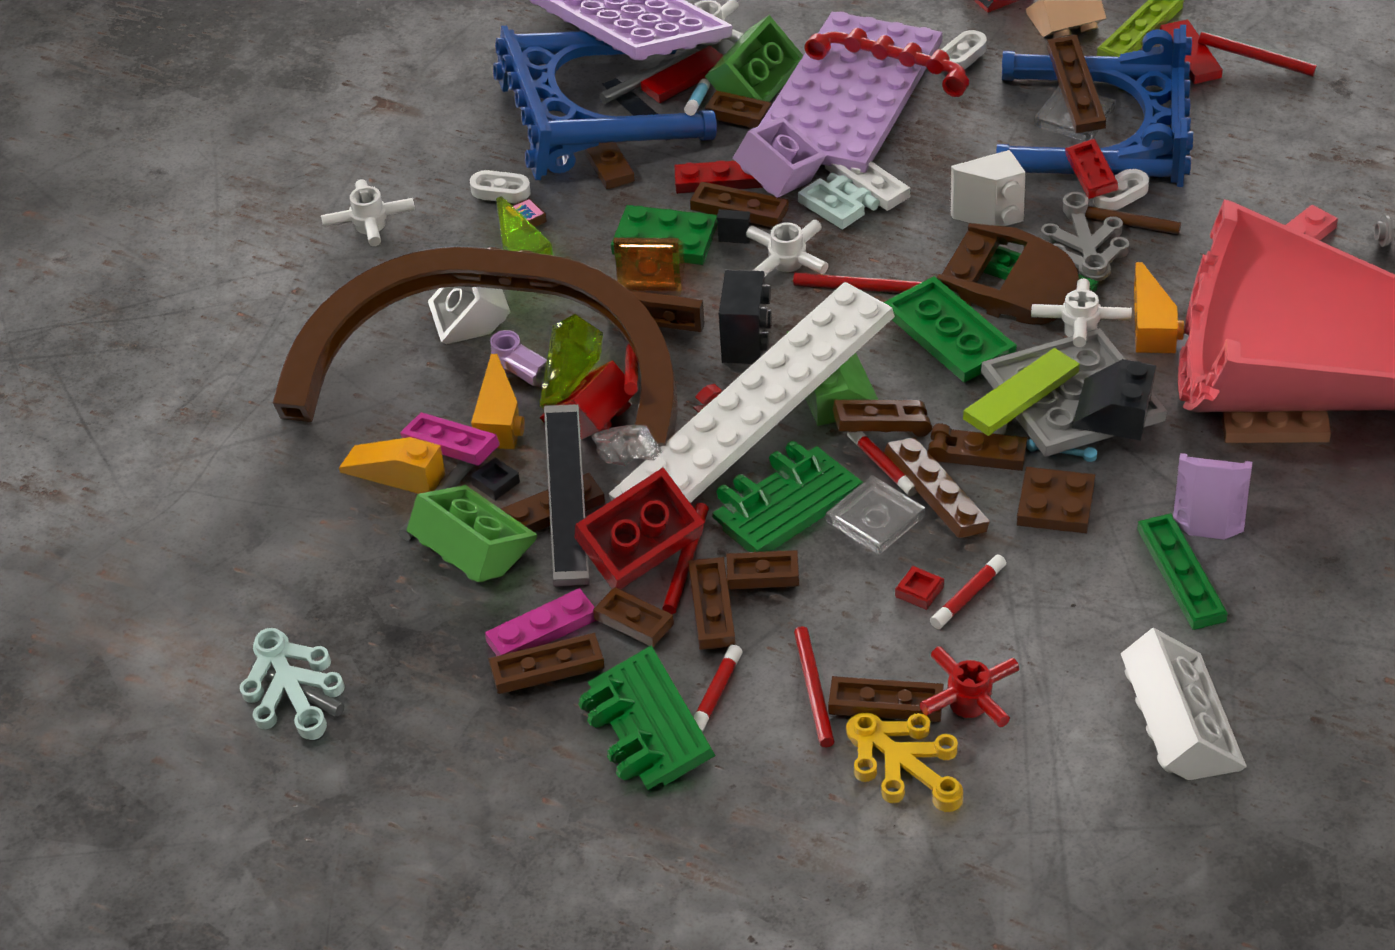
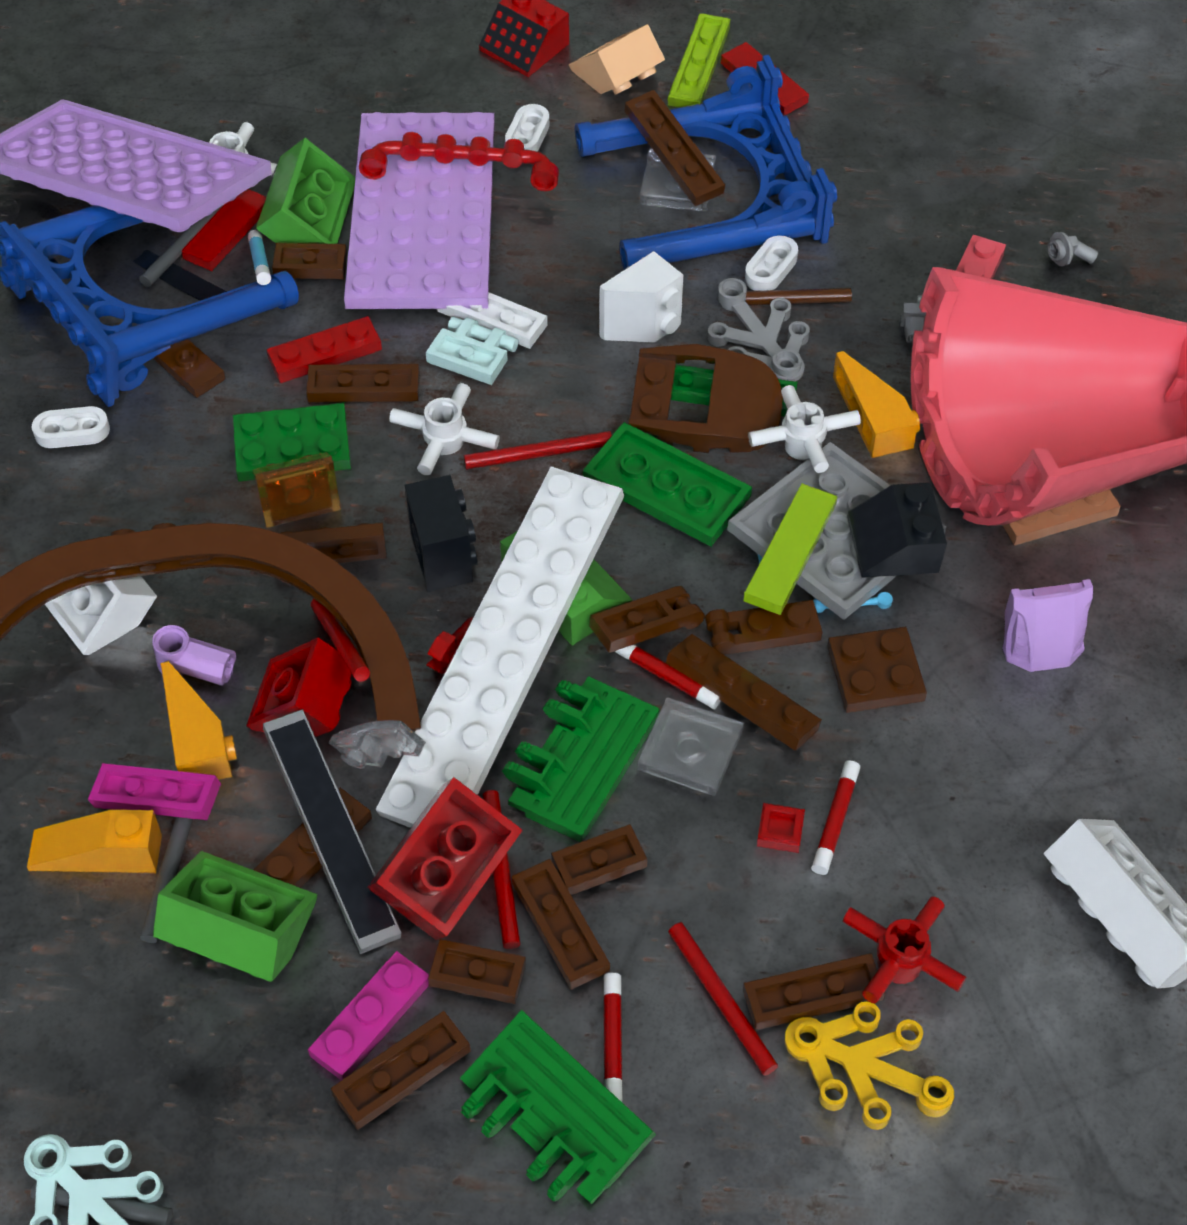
camera: 25 degrees left, 10 degrees up
black tile [471,457,520,501] -> none
clear neon green slope [496,196,553,255] -> none
tile [503,198,547,234] -> none
clear neon green slope [539,314,603,409] -> none
black tile [717,209,751,244] -> none
lavender brick [732,116,826,198] -> none
red plate [1065,138,1118,199] -> none
green tile [1137,513,1228,630] -> none
red bar [1198,32,1317,76] -> none

